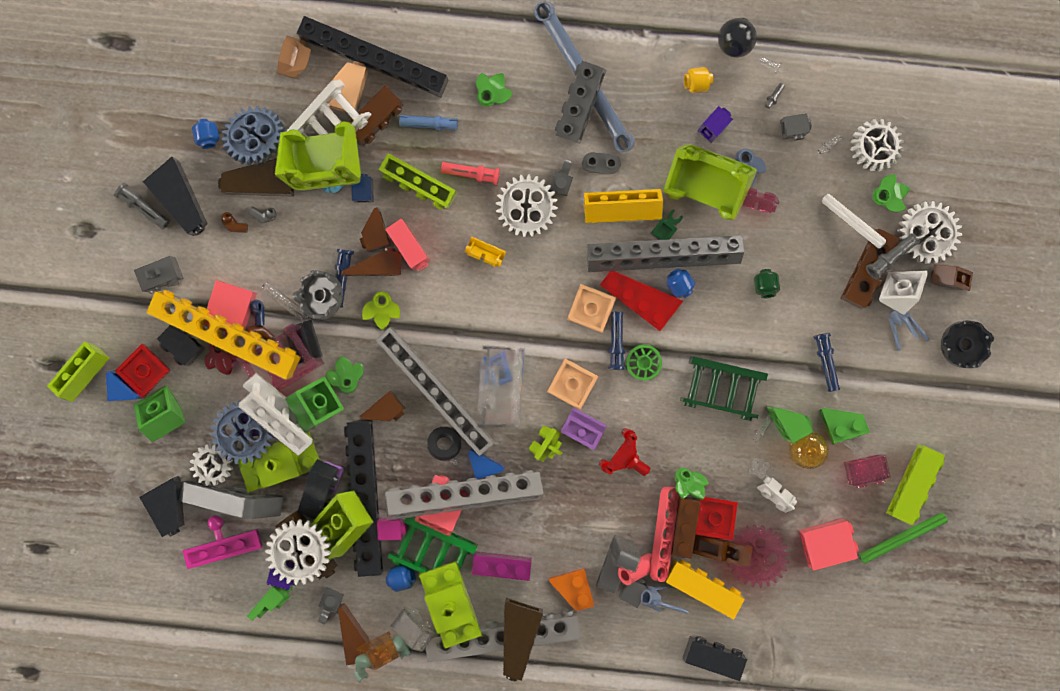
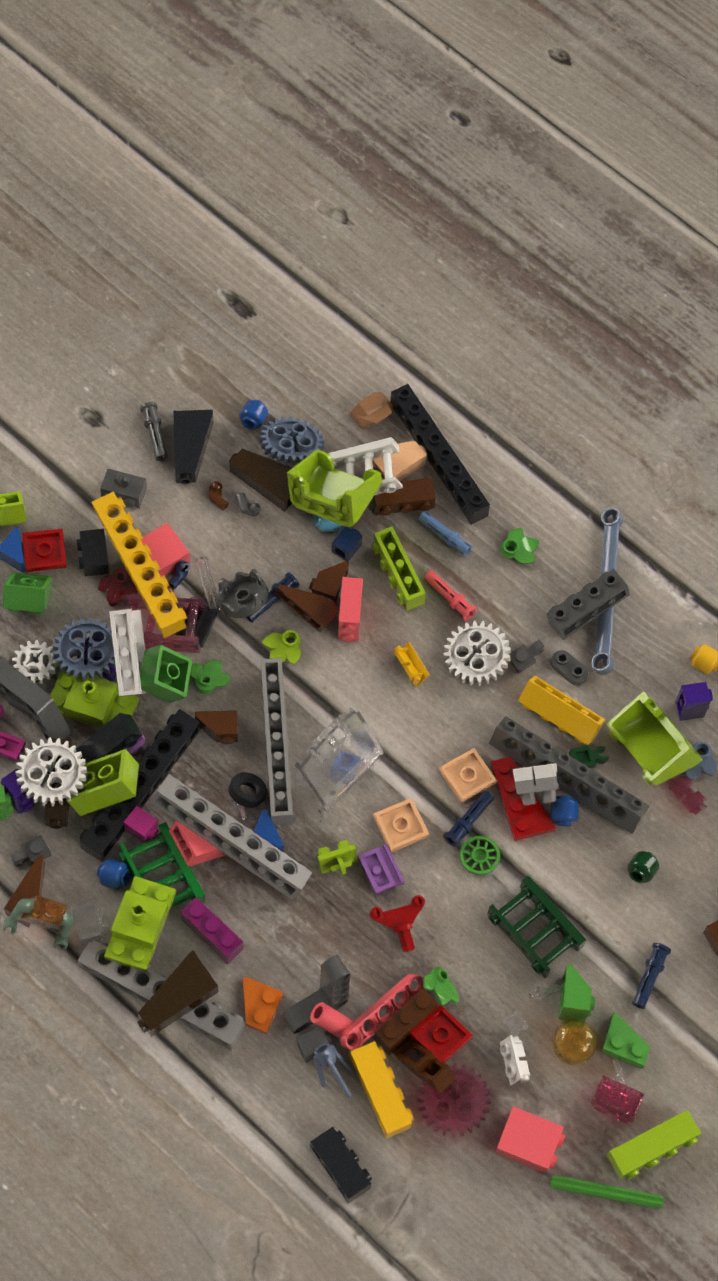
camera: 30 degrees right, 25 degrees down
none -> light grey hips [513,763,559,805]

